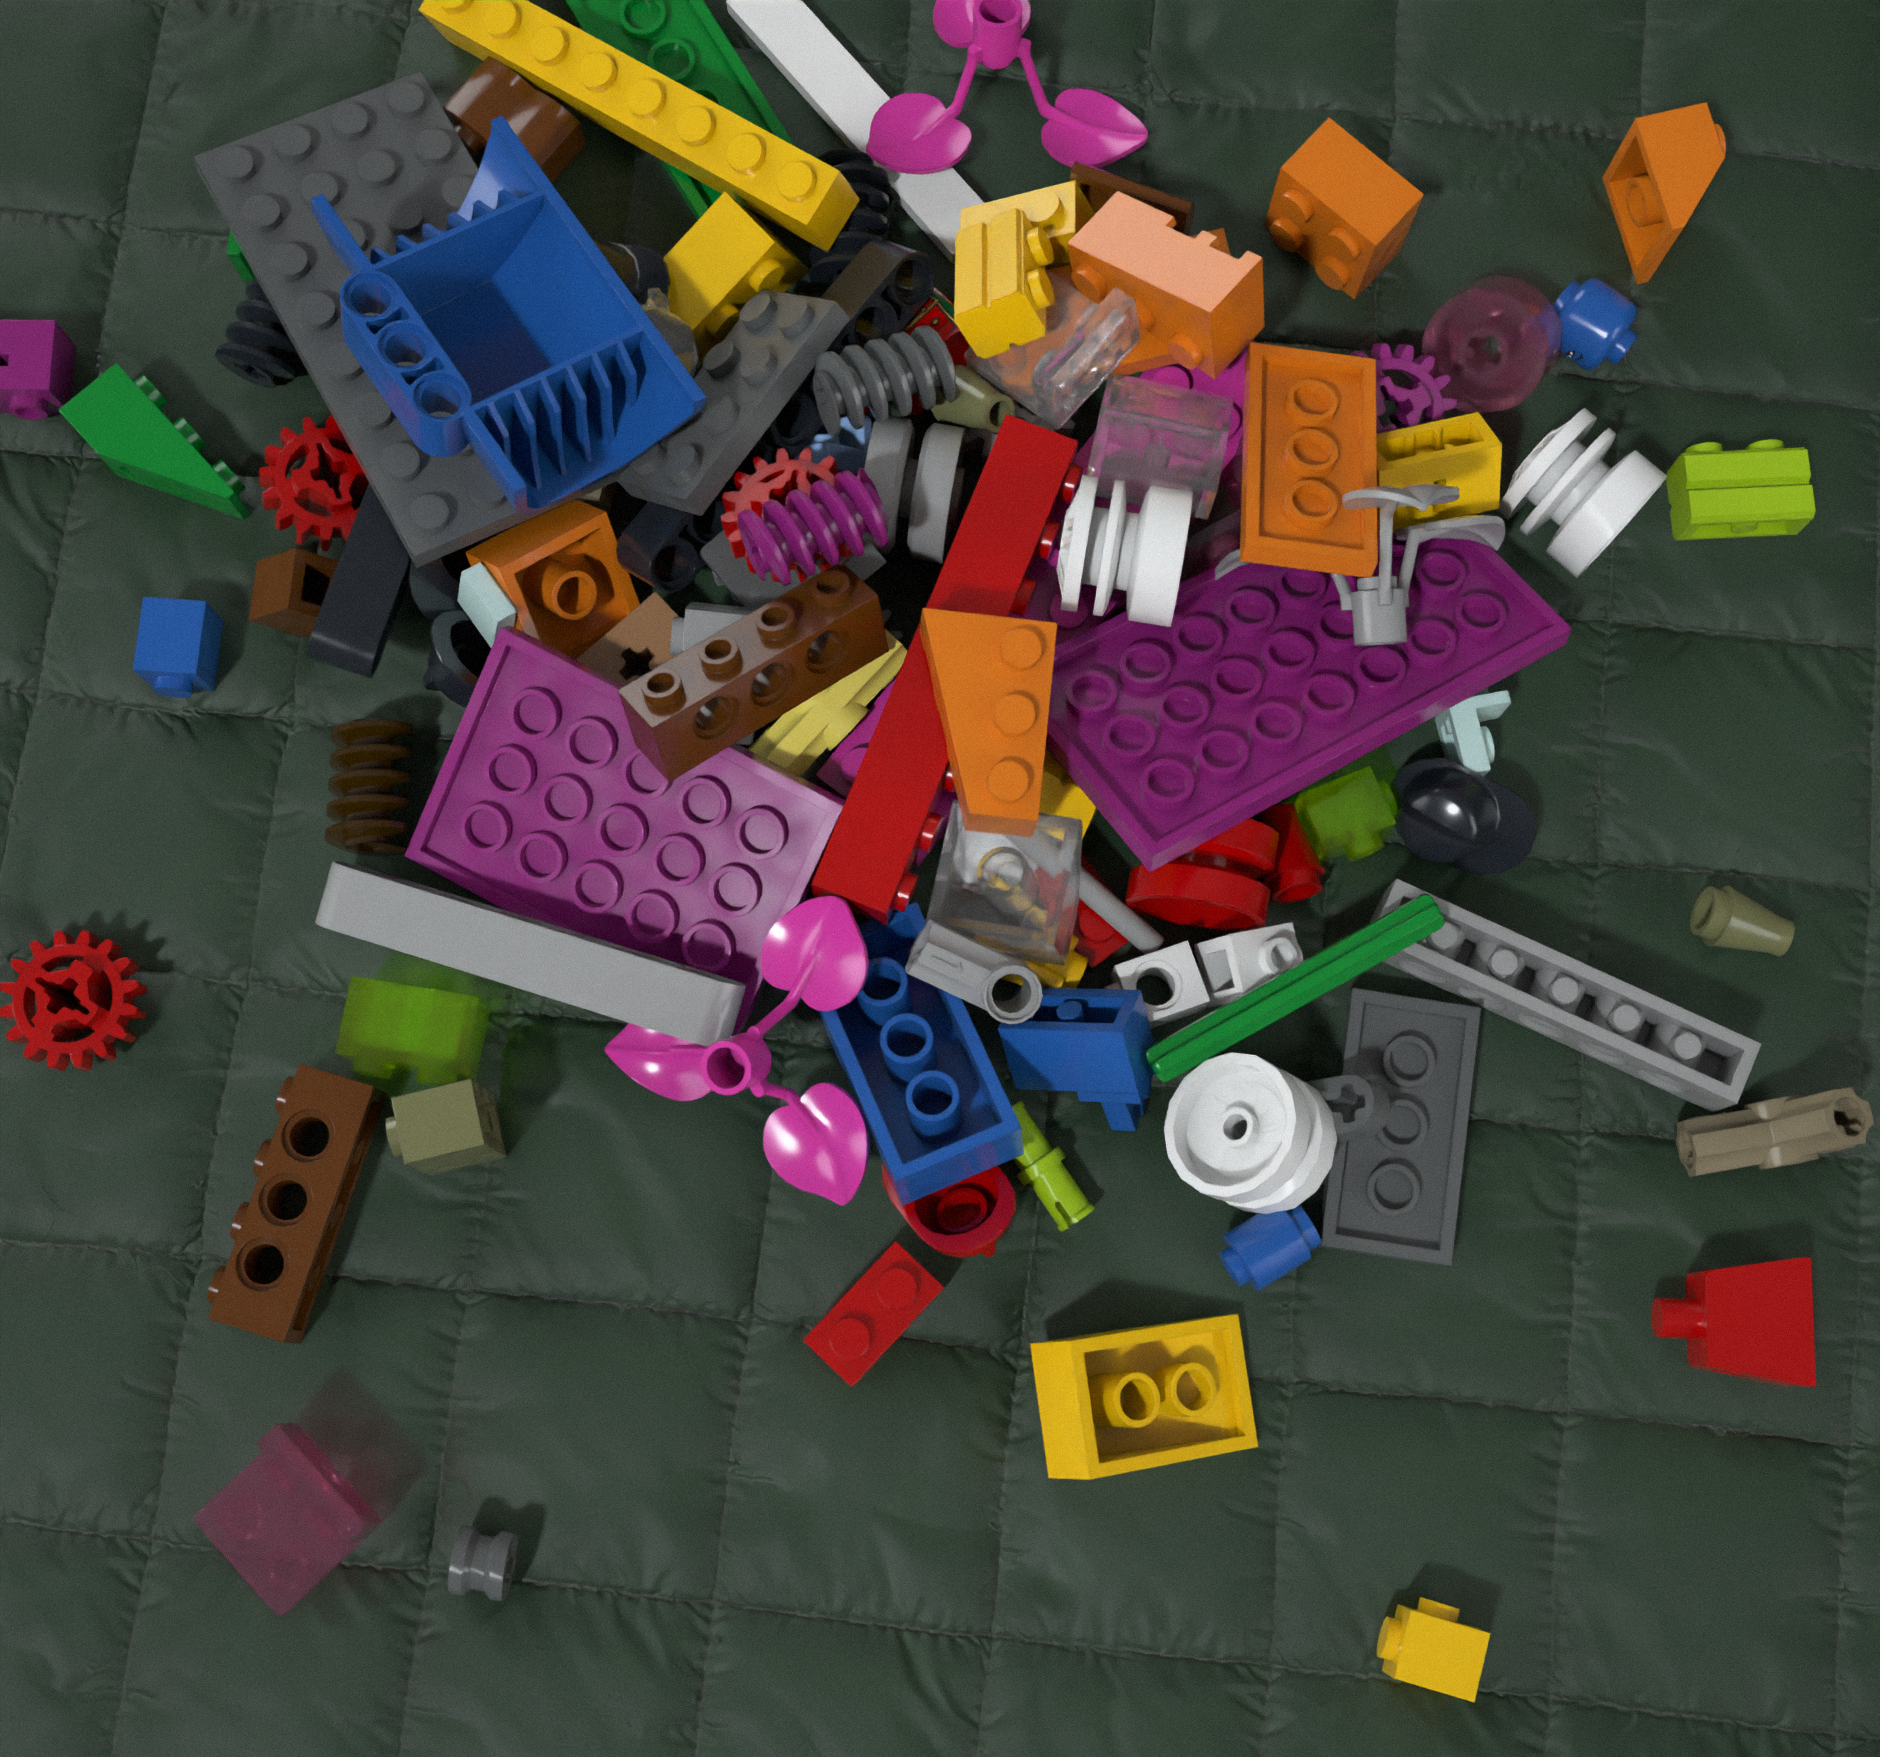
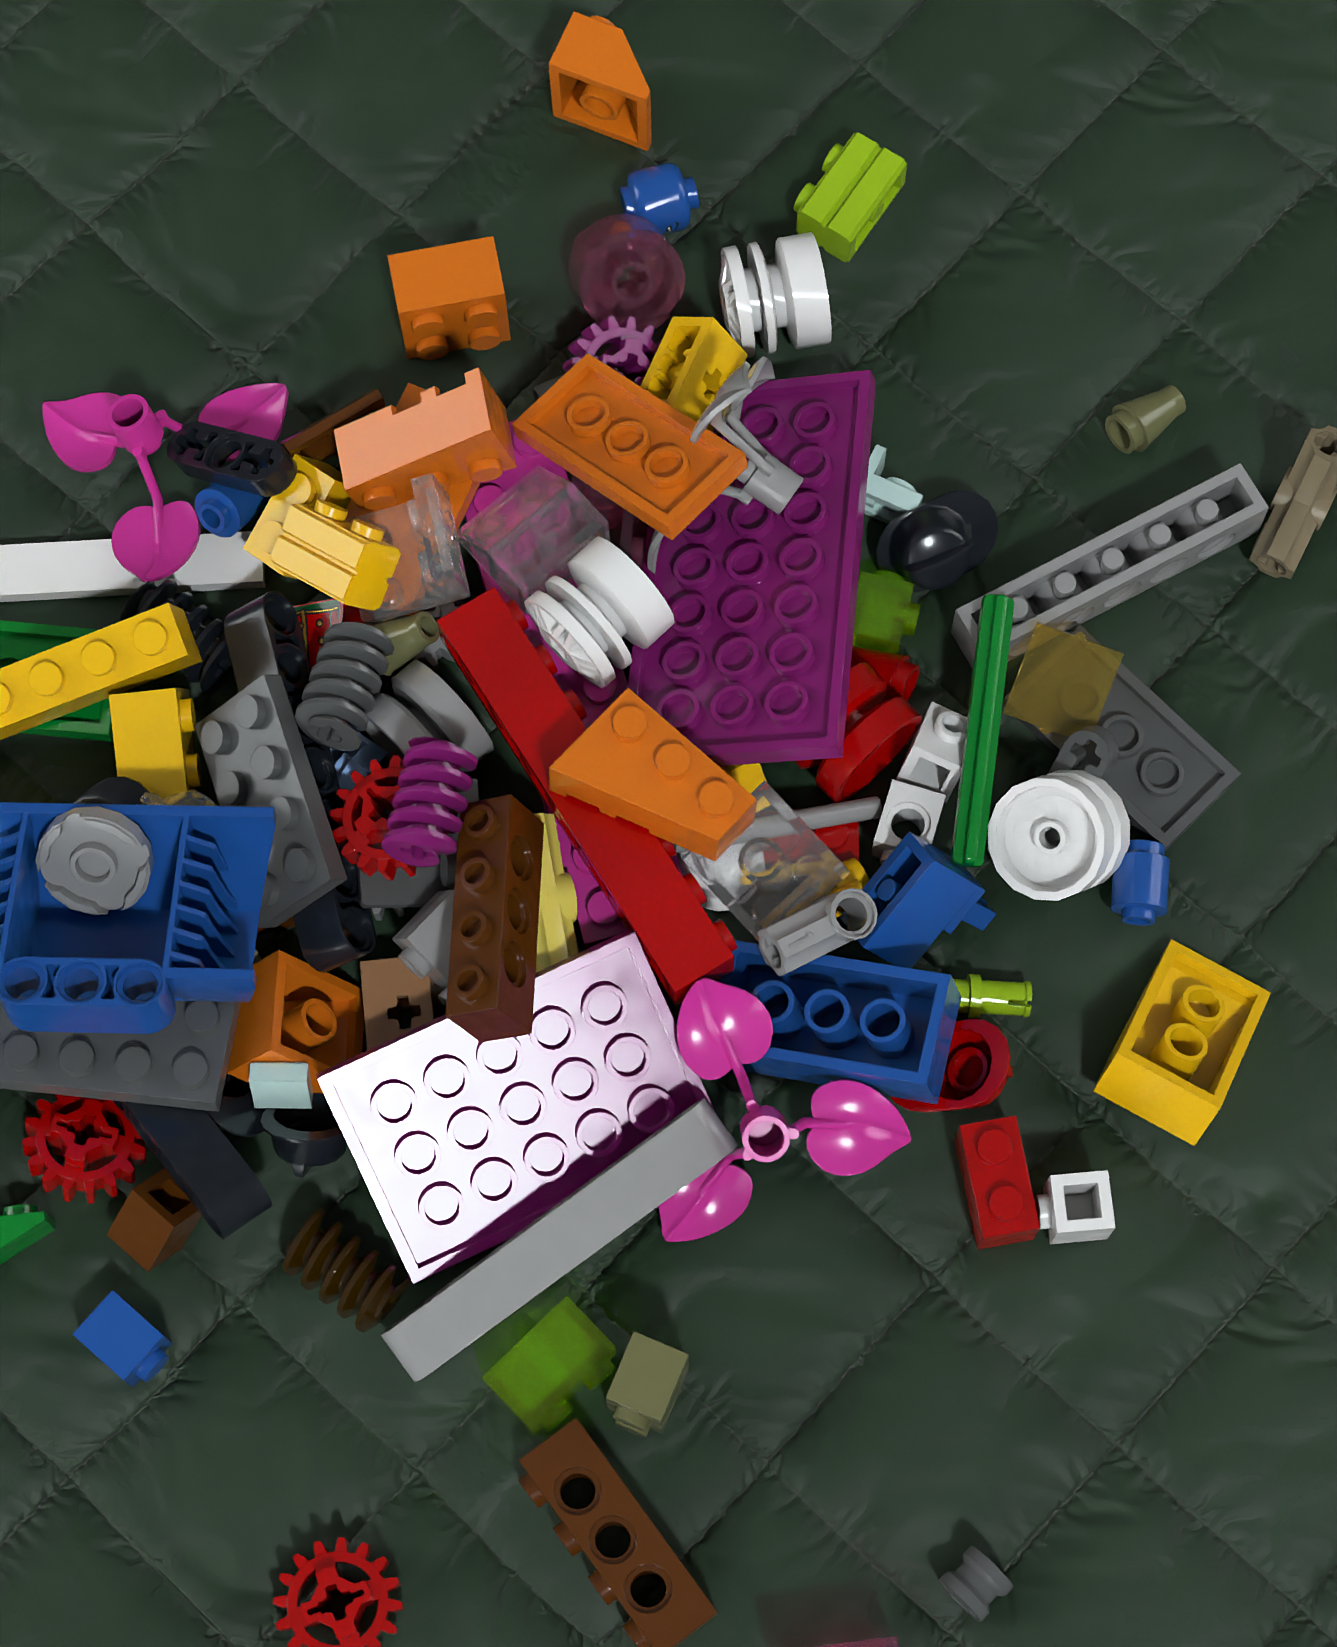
camera: 50 degrees left, 5 degrees down
none -> light grey tile [35,806,155,915]
none -> black beam [167,421,297,497]
none -> blue brick [195,468,270,537]
none -> clear yellow piece [1003,621,1124,745]
none -> white brick [1035,1170,1115,1244]

